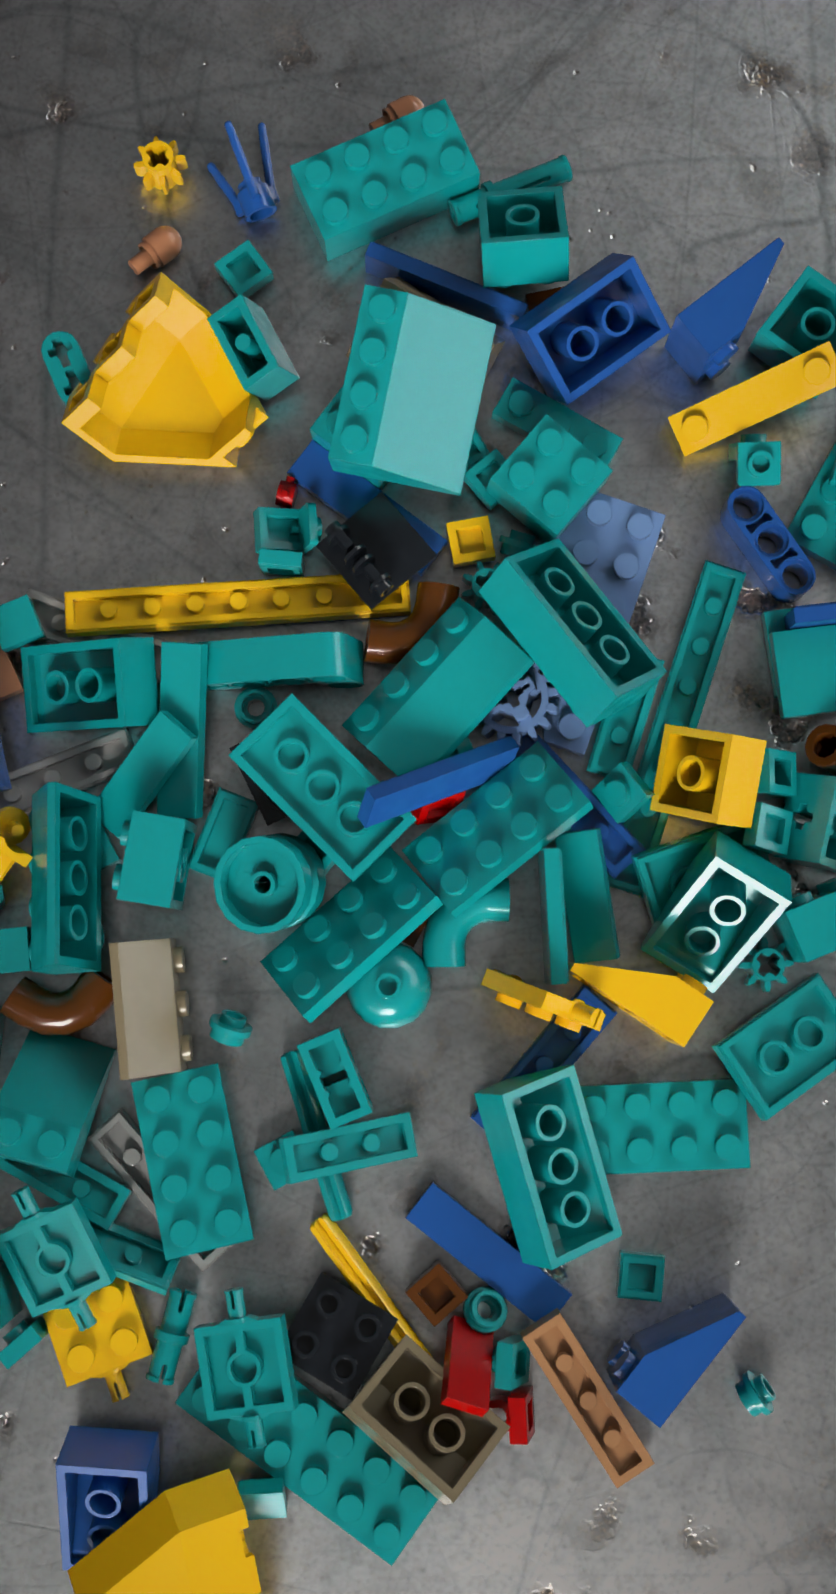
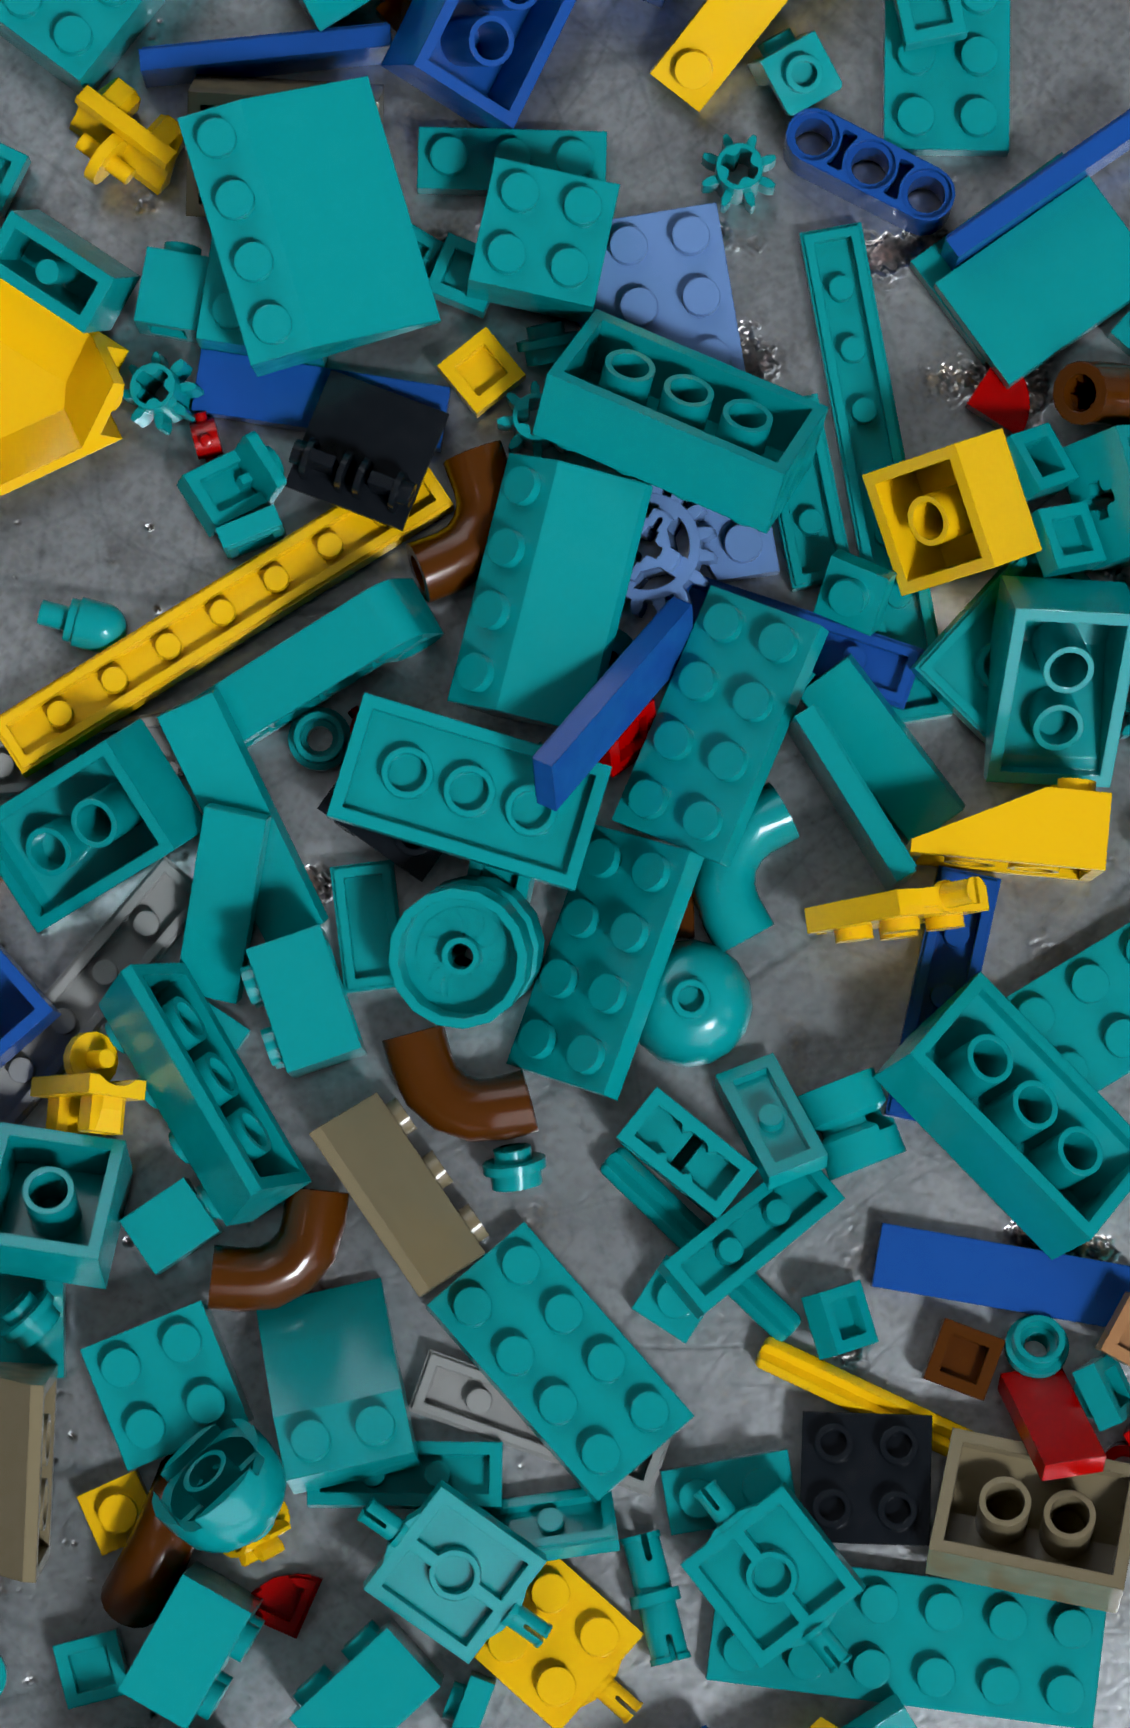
camera: 30 degrees left, 0 degrees up
none -> teal cylinder [37,597,127,653]
none -> yellow hips [69,77,184,195]
none -> teal gear [122,351,204,435]
none -> teal brick [134,241,209,344]
none -> reddish brown cylinder [382,1025,539,1142]
none -> teal plate [660,1449,795,1536]
none -> teal gear [701,134,776,214]
none -> teal plate [715,1053,828,1190]
none -> teal wheel [797,1067,907,1181]
none -> teal plate [801,1280,879,1360]
none -> red tile [965,367,1030,436]

